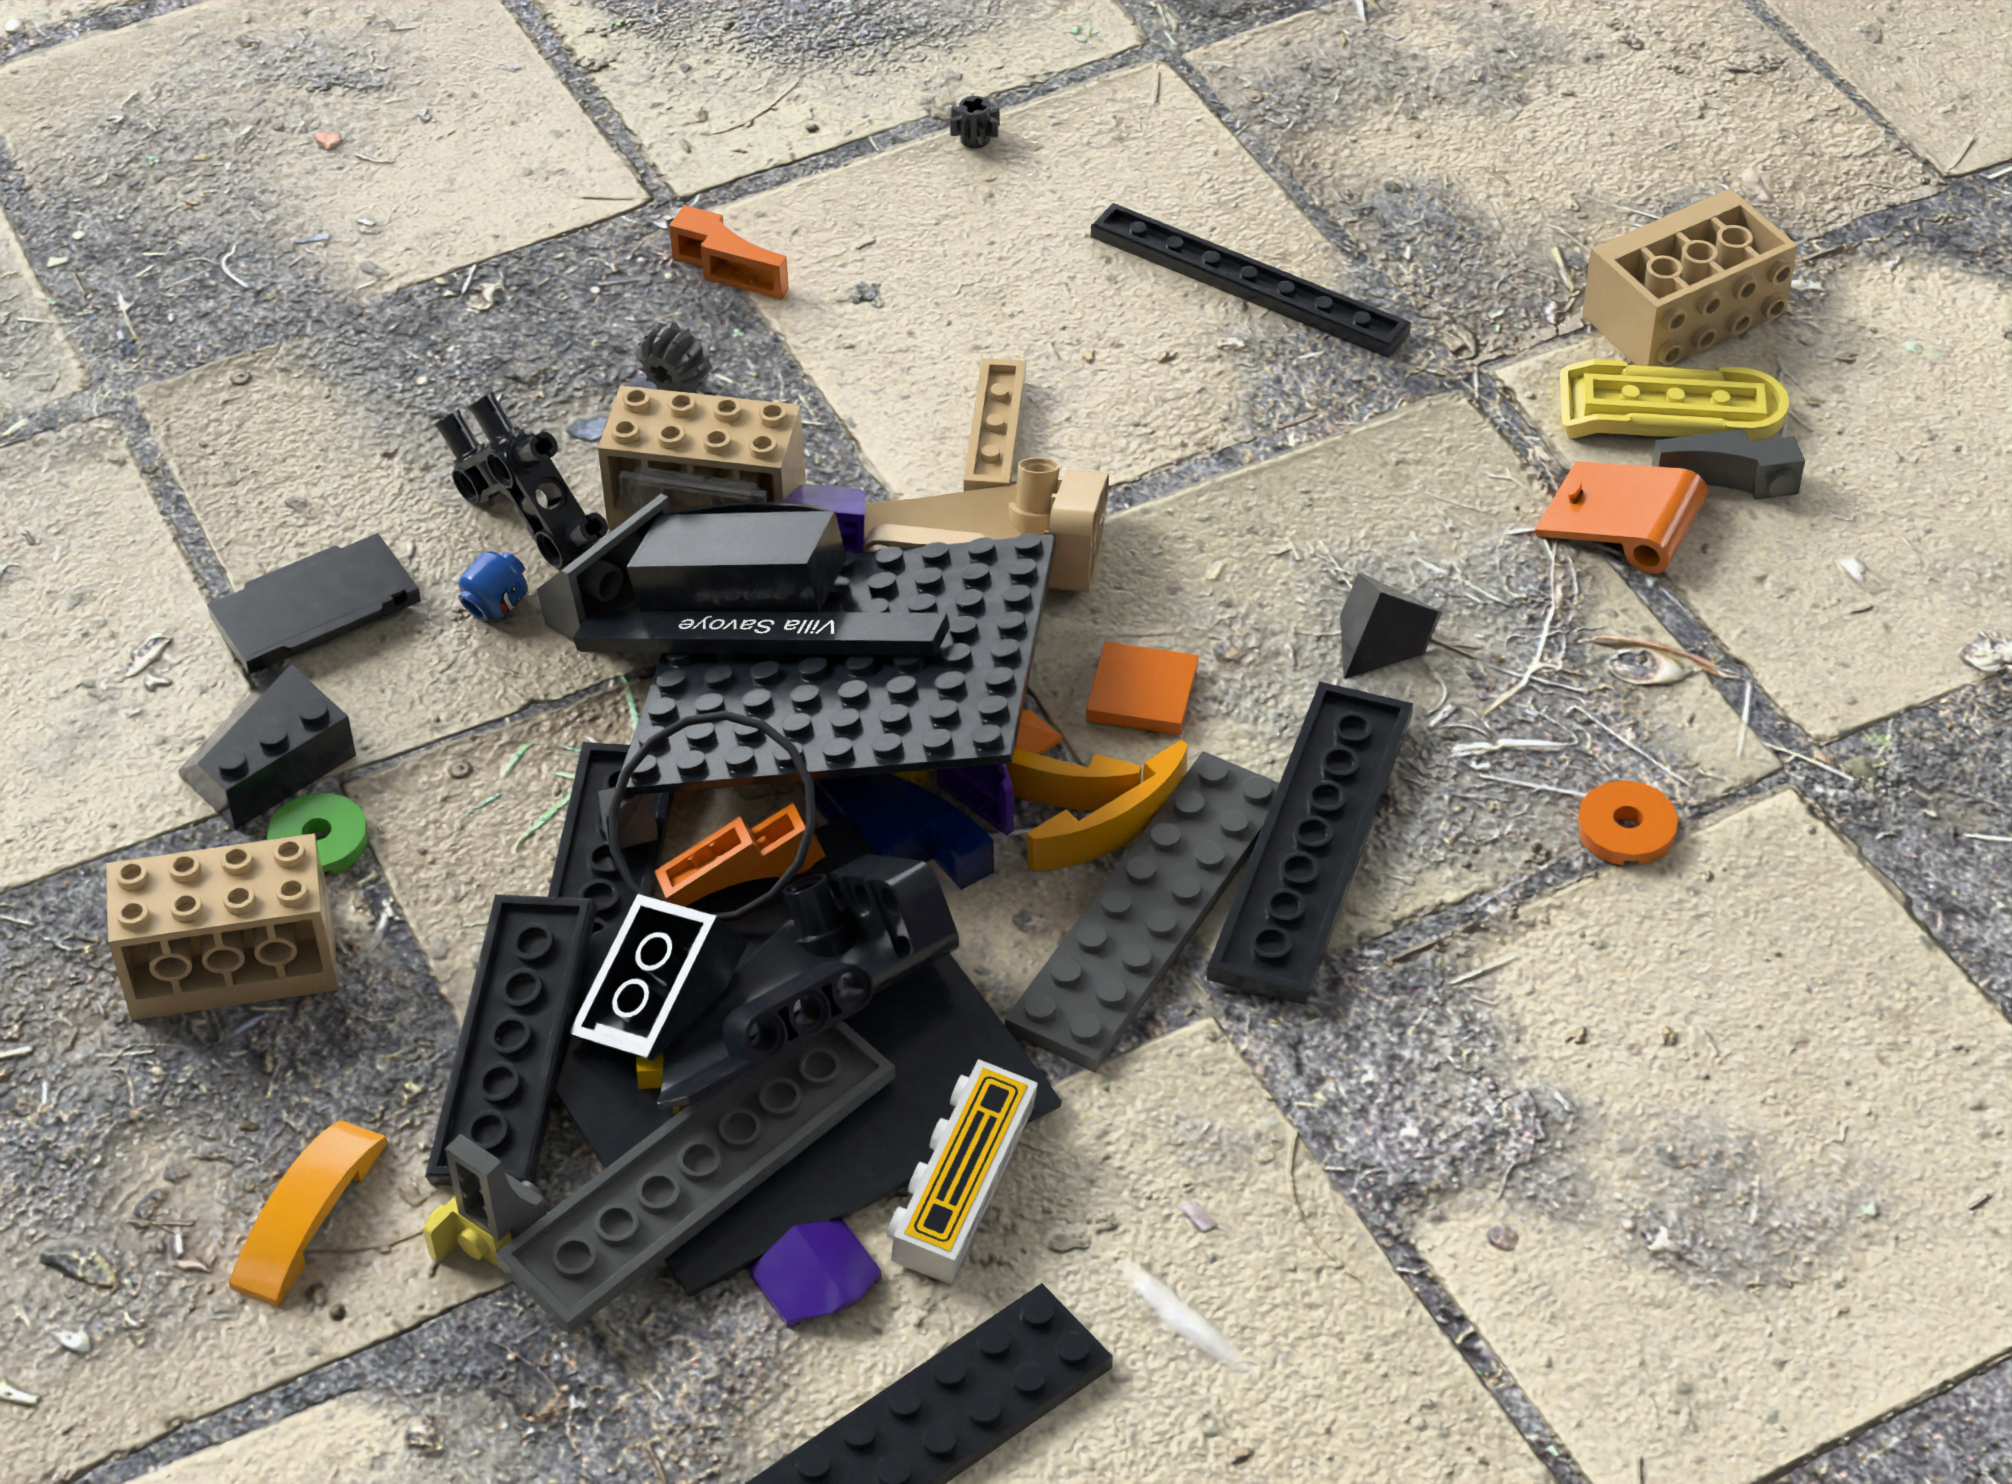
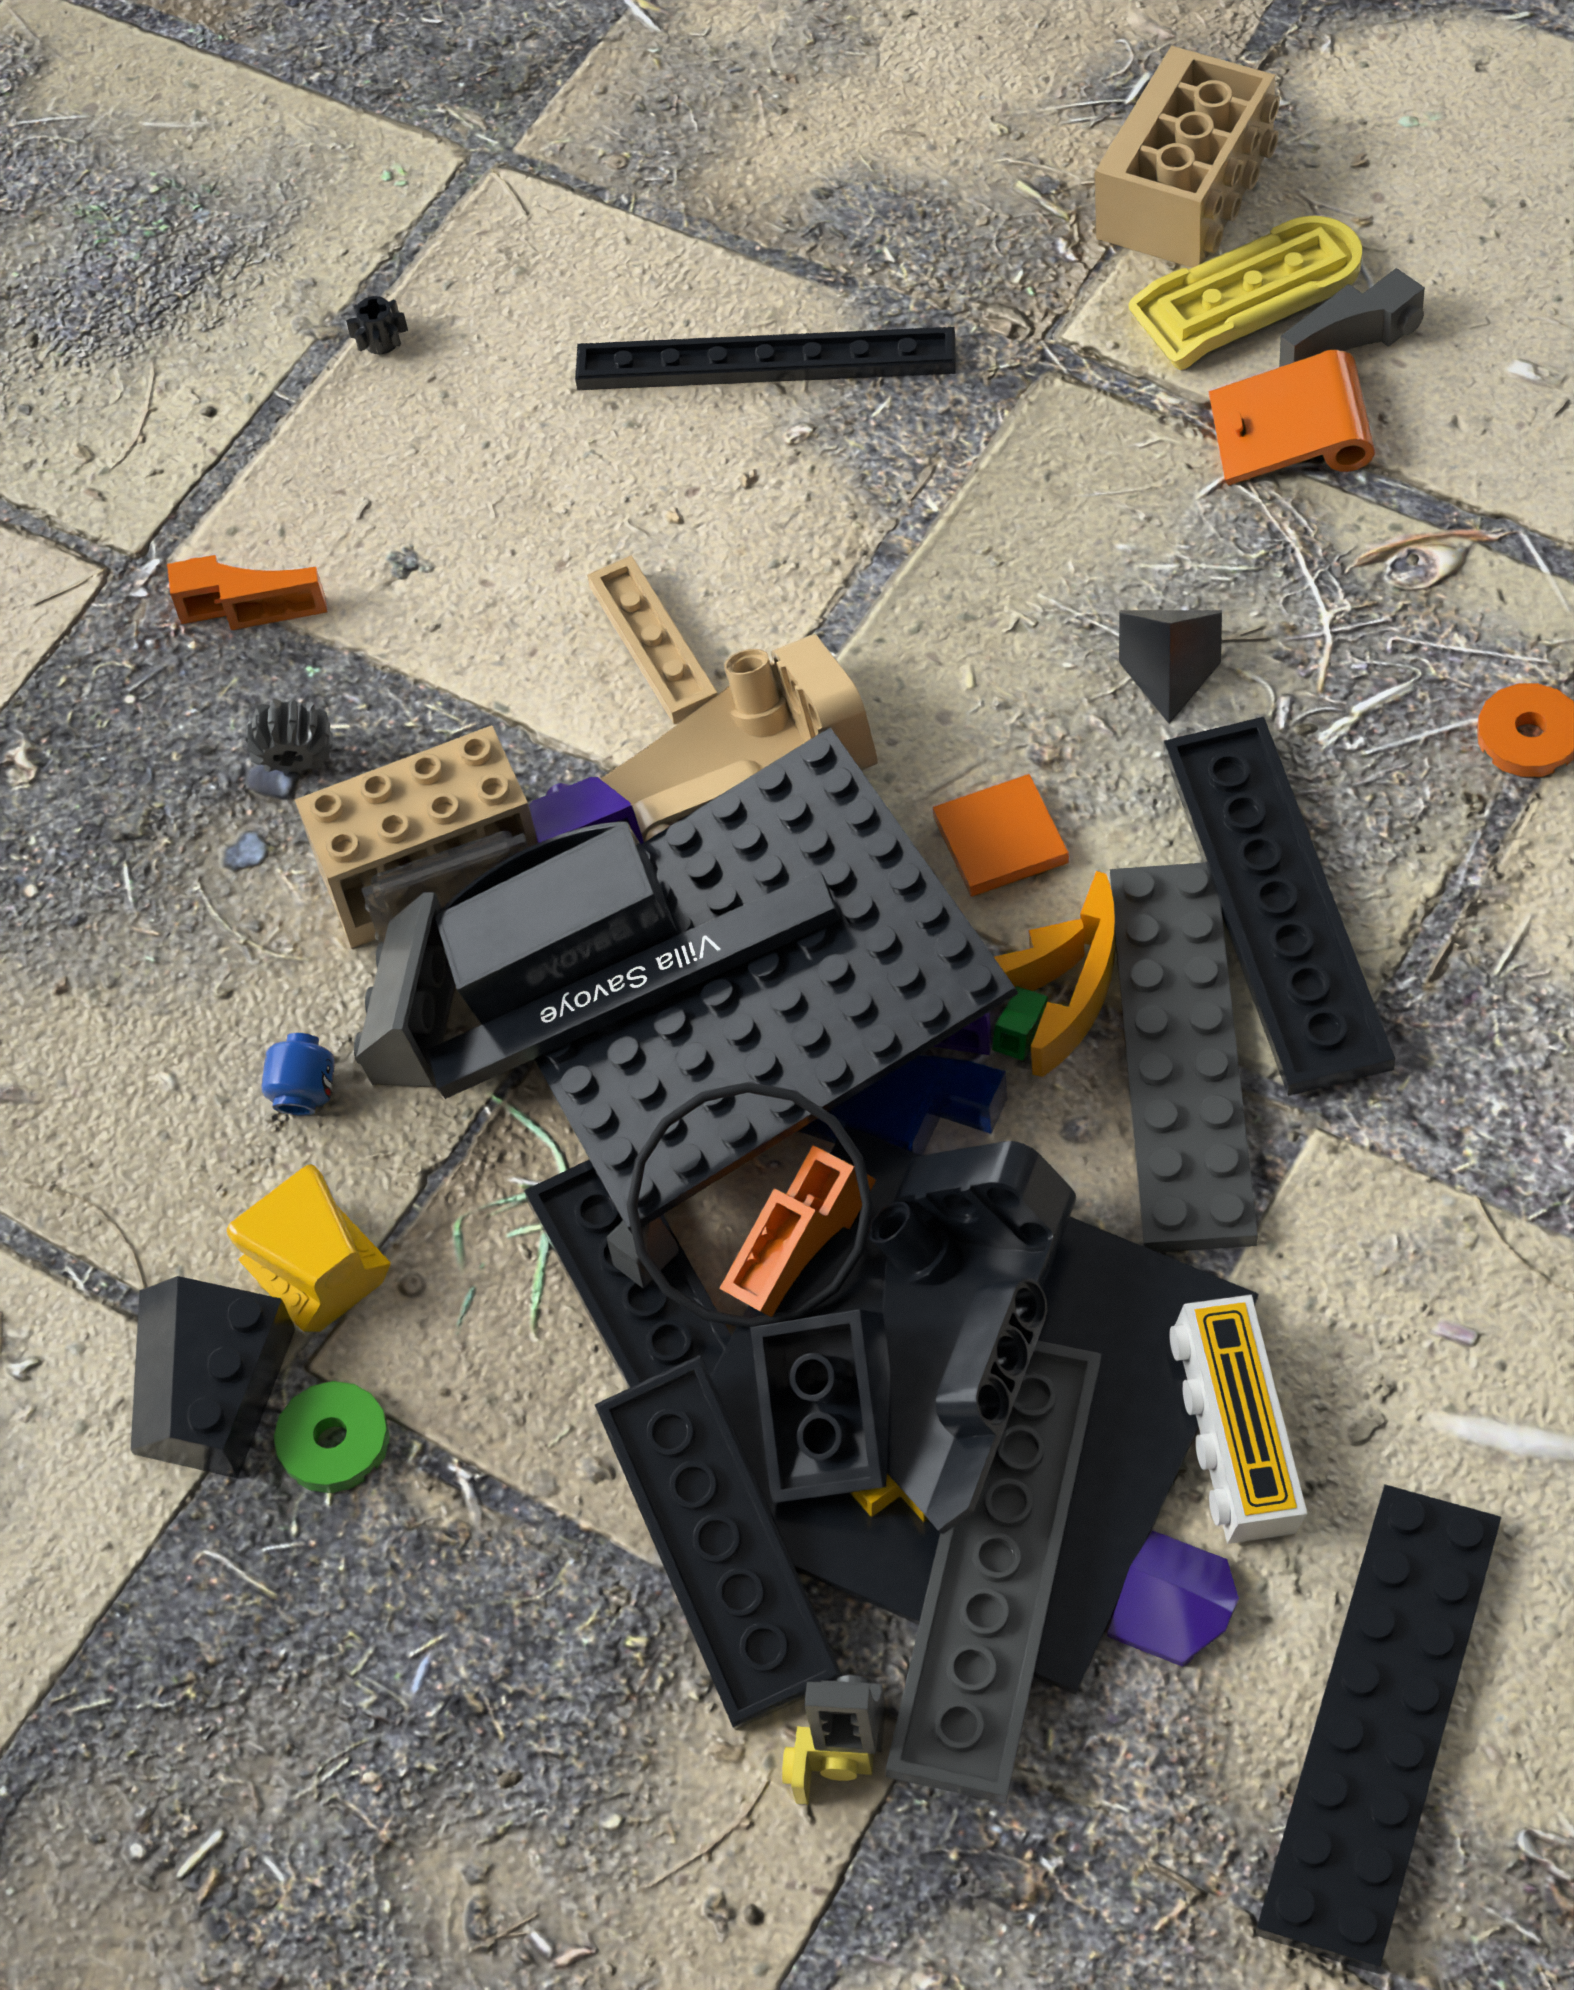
camera: 25 degrees left, 10 degrees up
tan brick [106,833,339,1021] -> none
piece [207,533,421,675] -> none
light orange slope [229,1120,388,1307] -> none
black pin [434,391,608,568] -> none
none -> yellow piece [226,1164,391,1332]
none -> green piece [992,986,1048,1061]

